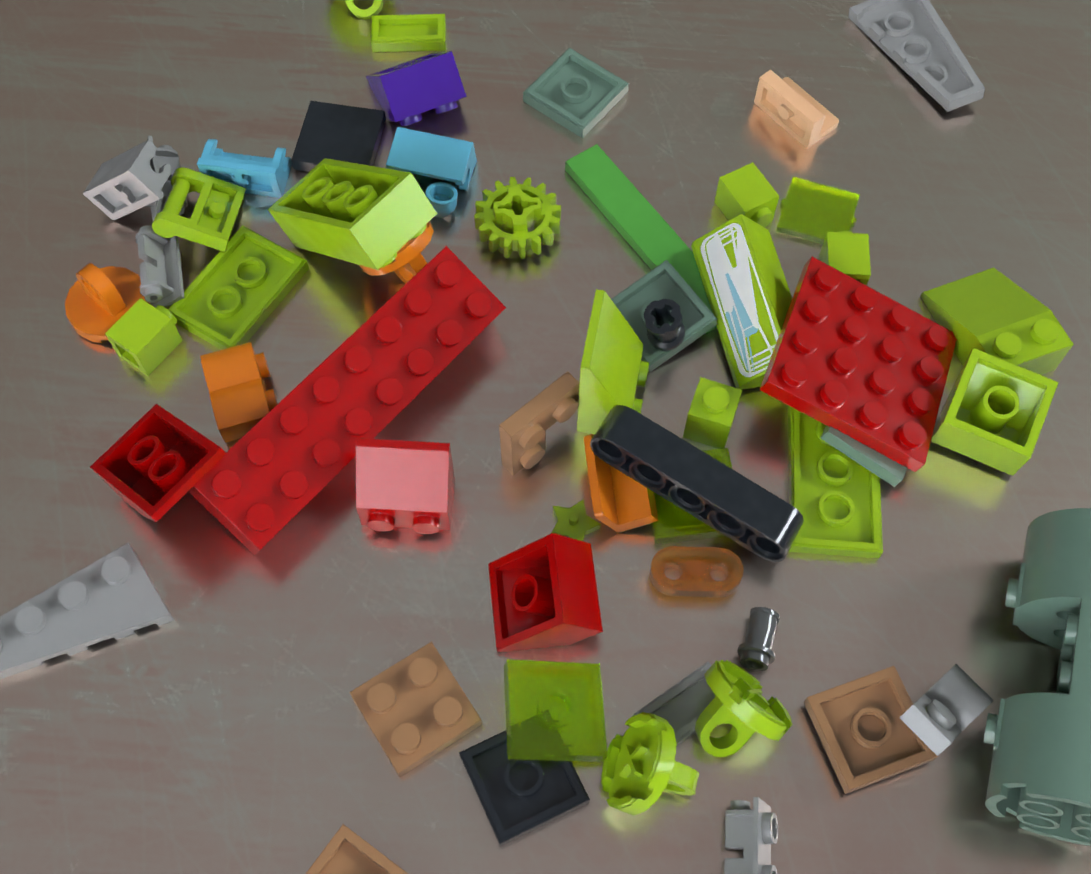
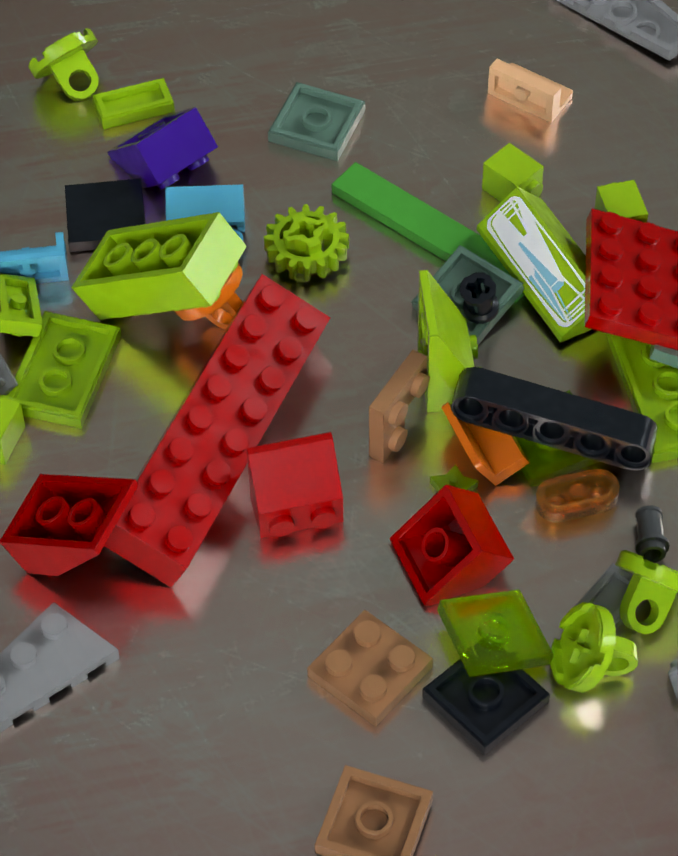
camera: 15 degrees left, 10 degrees down
orange brick [200,342,278,443] -> none
lime brick [683,377,743,450] -> none
clear neon green piece [776,177,860,244] -> none

